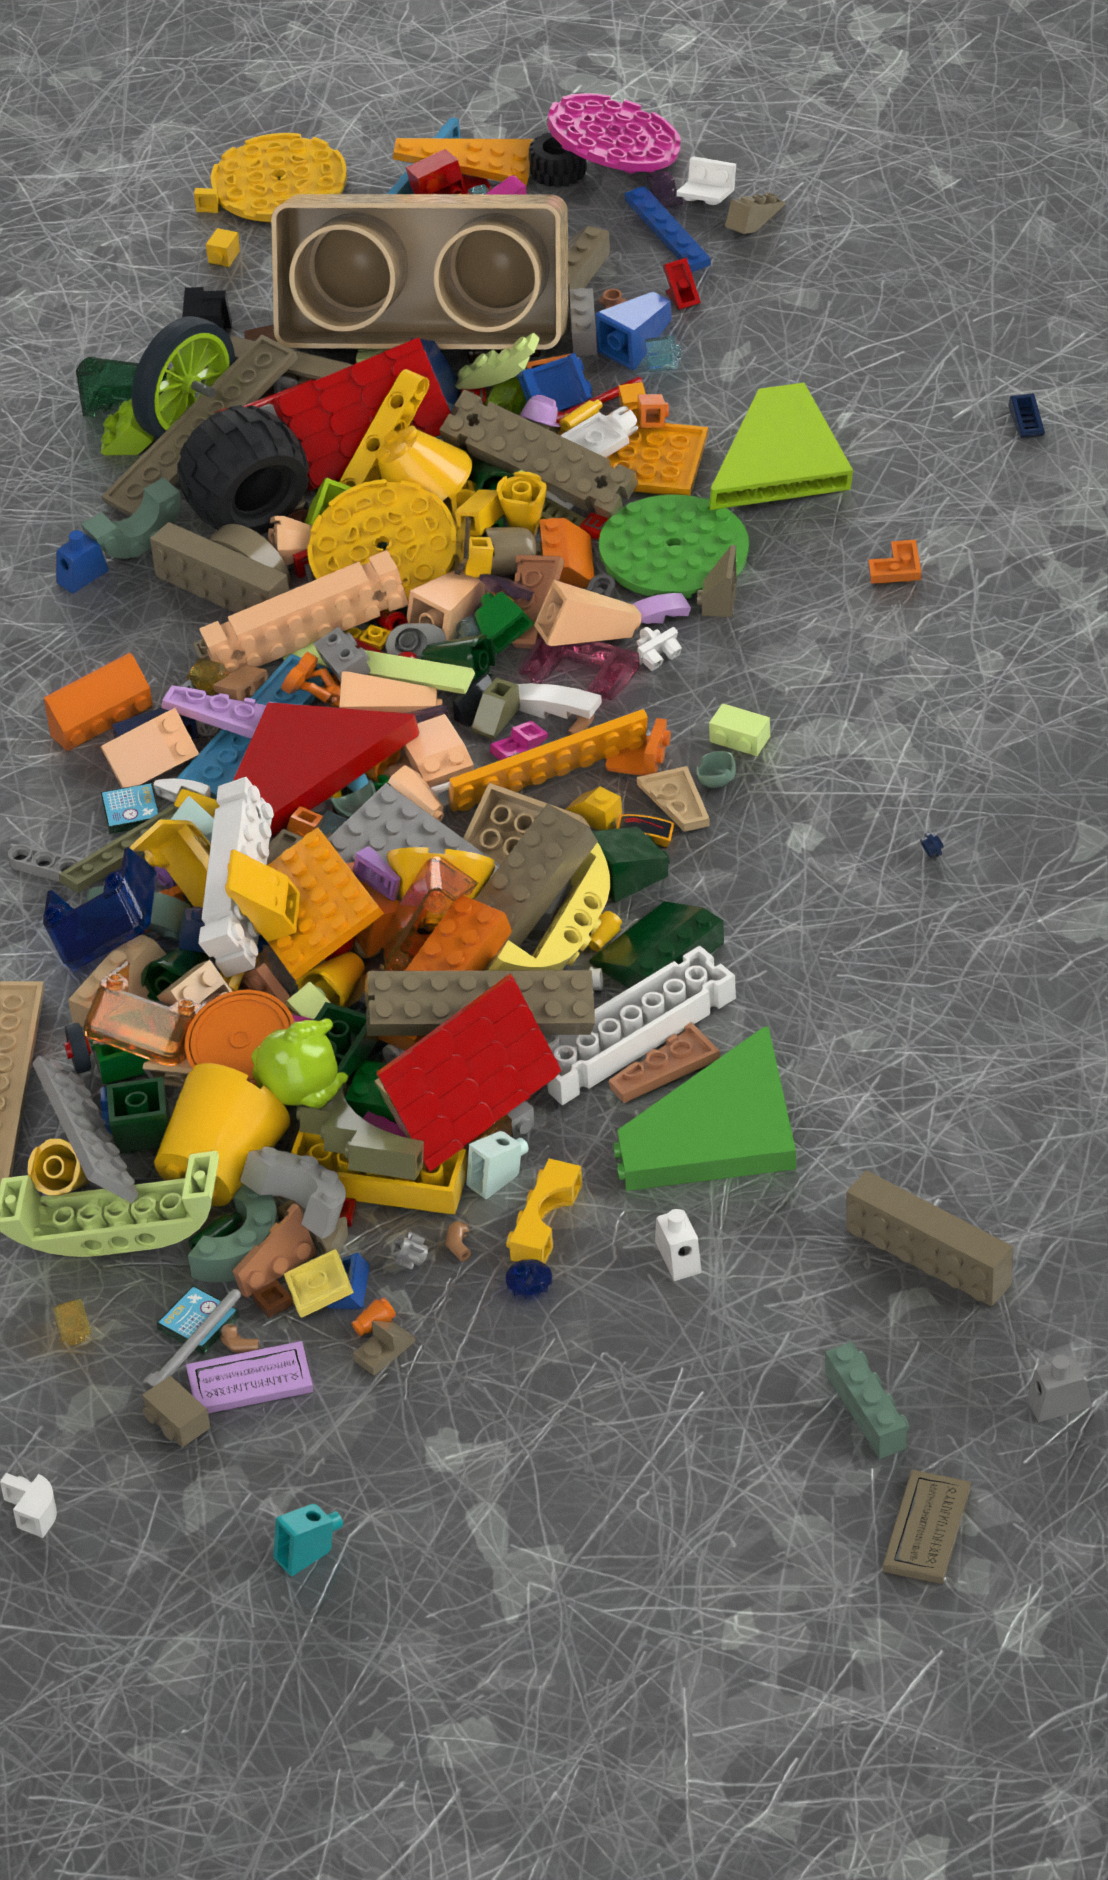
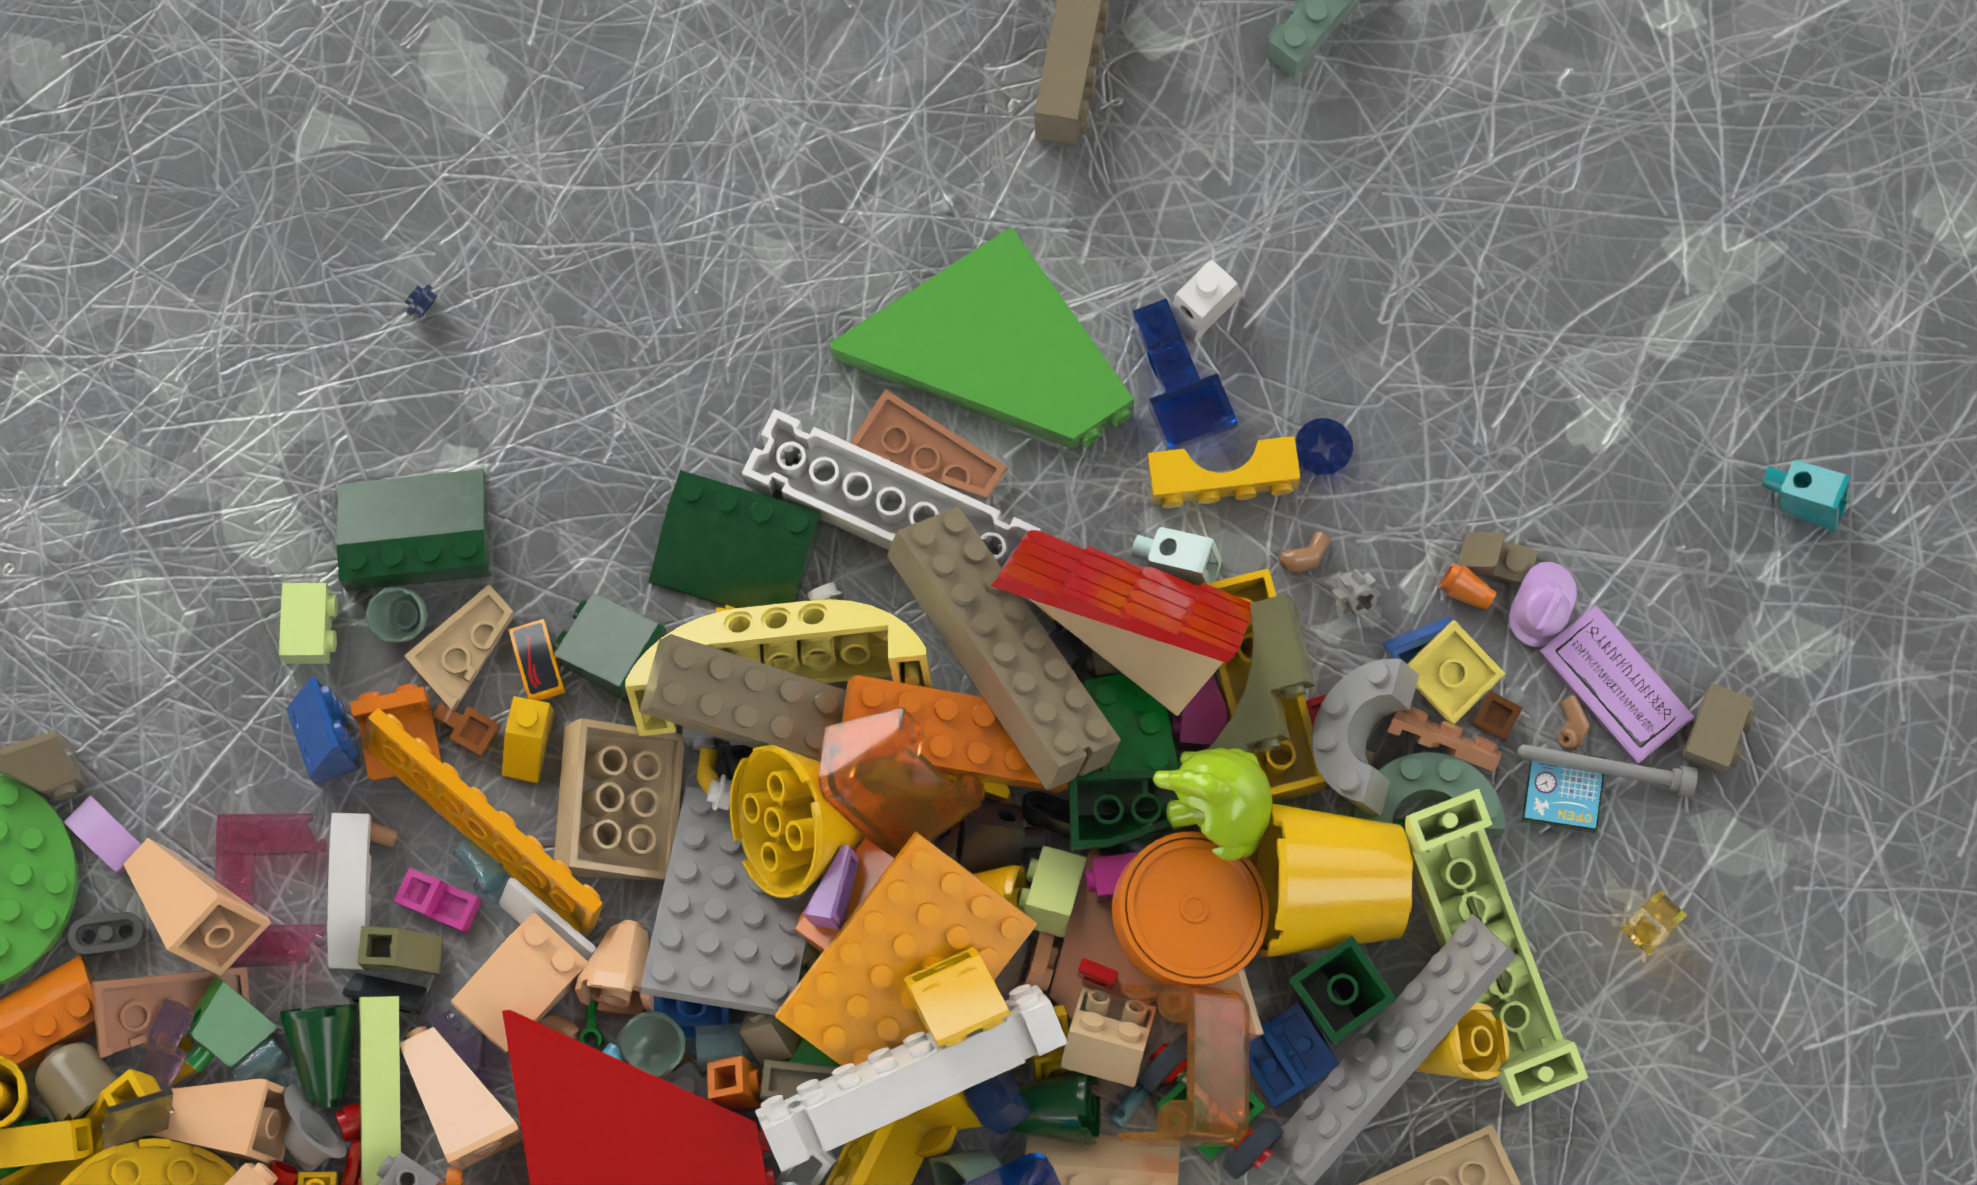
camera: 115 degrees left, 30 degrees up
white brick [0,1473,57,1538] -> none
white hips [633,627,682,671] -> none
none -> blue slope [286,677,360,784]
none -> slope [336,469,493,591]
none -> dark orange plate [432,703,501,758]
none -> clear blue plate [1132,298,1238,451]
none -> lavender piece [1509,562,1577,647]

